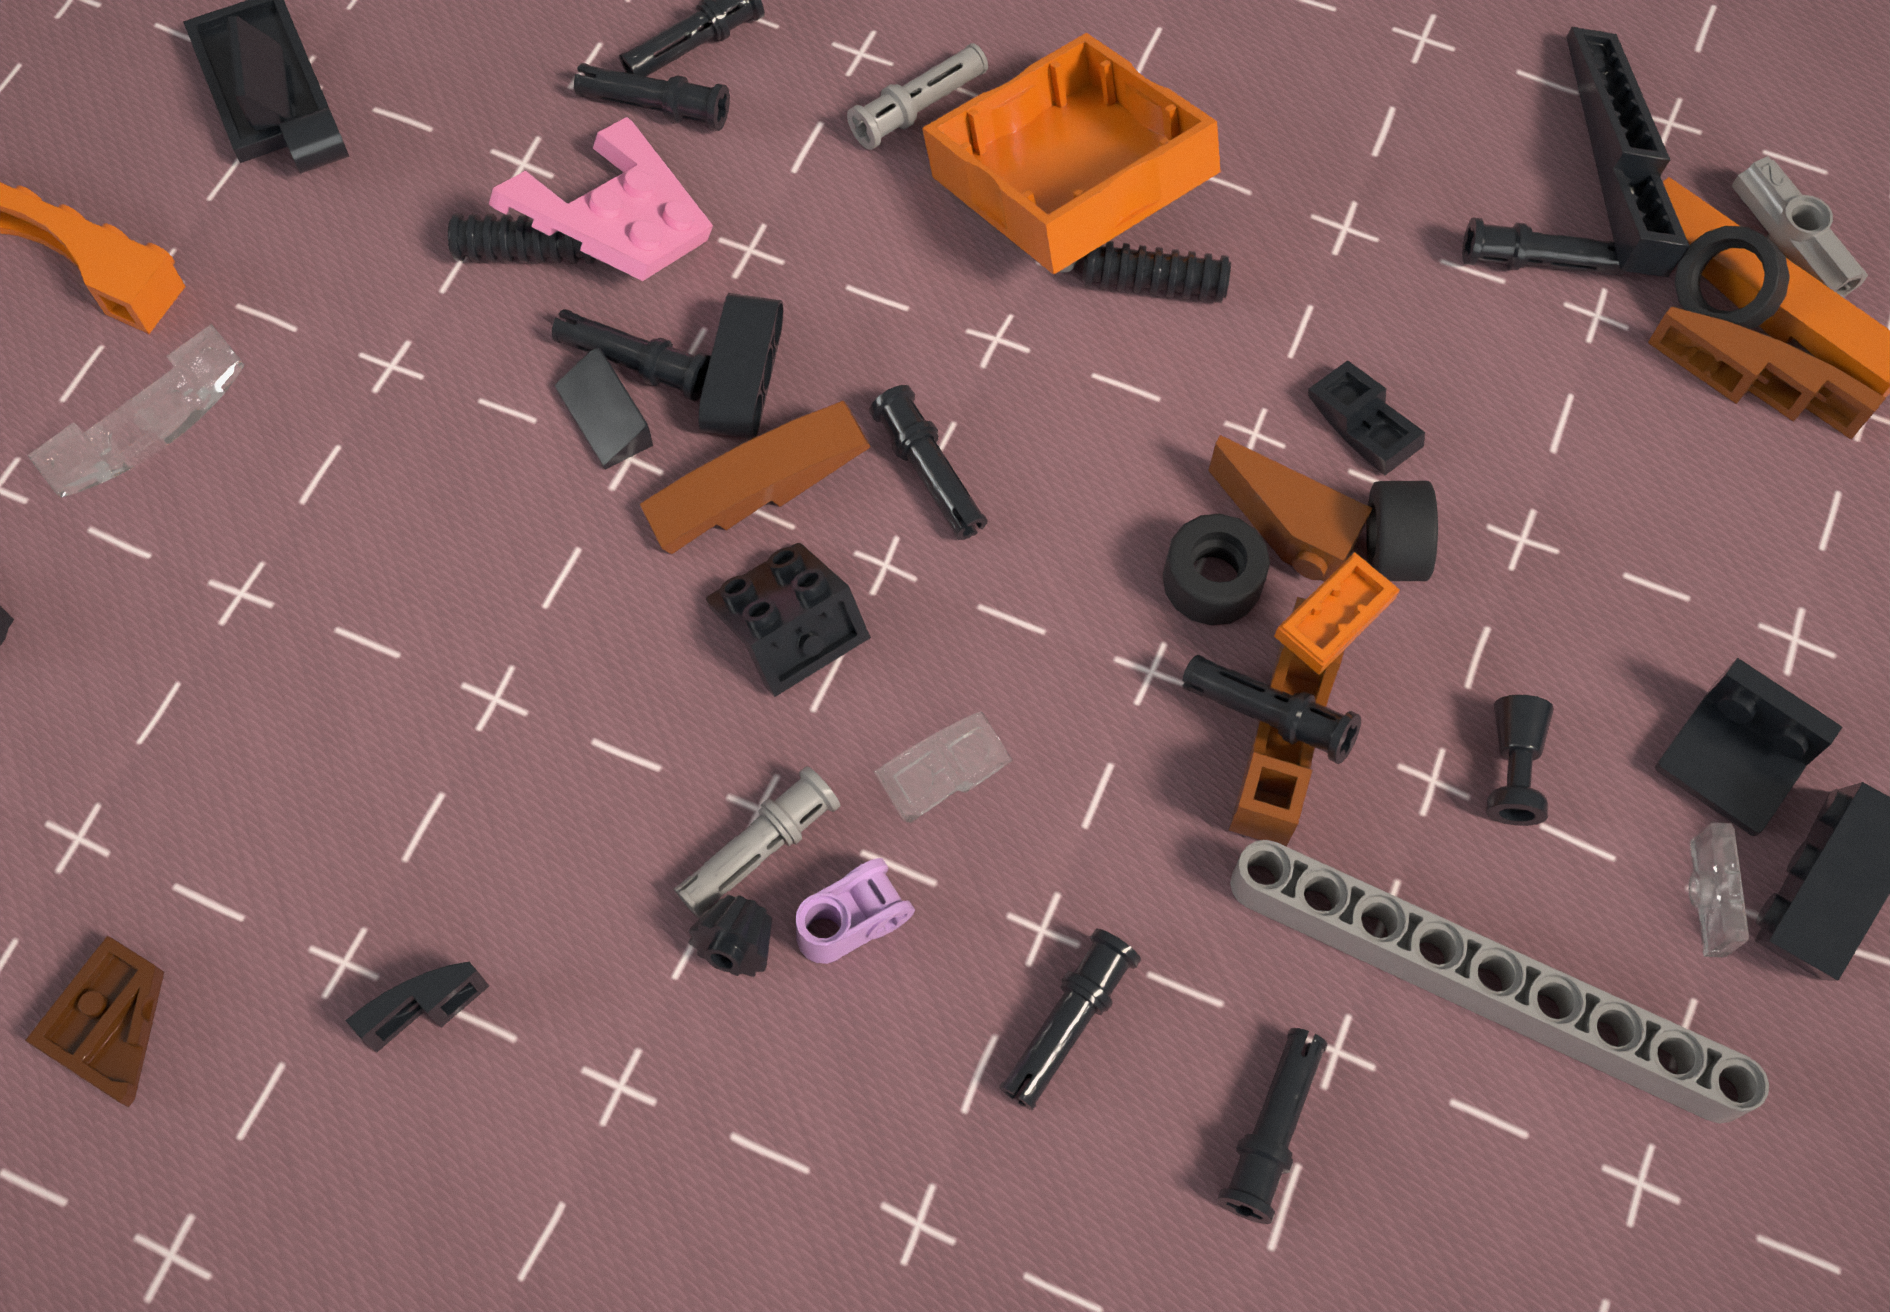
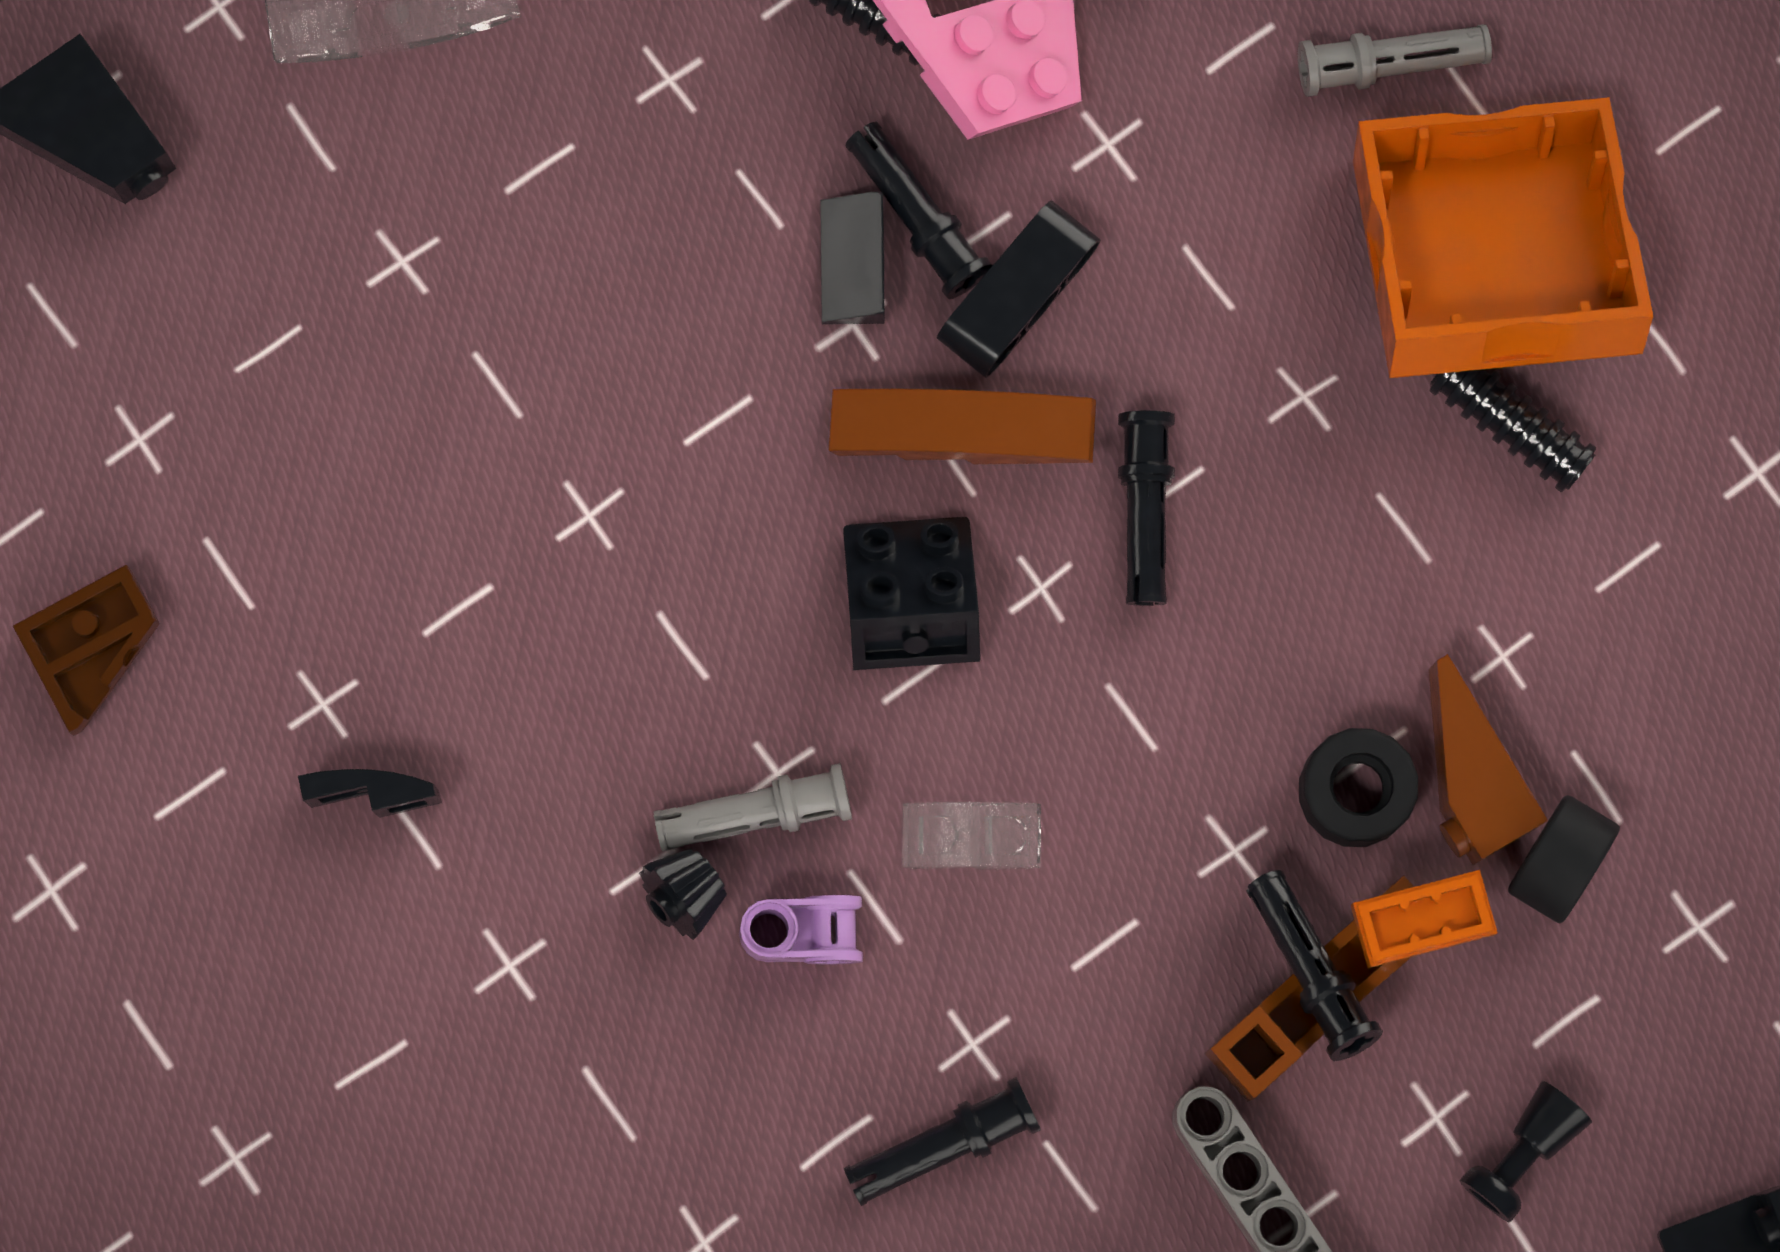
camera: 30 degrees right, 15 degrees up
black slope [1308,360,1425,476] -> none

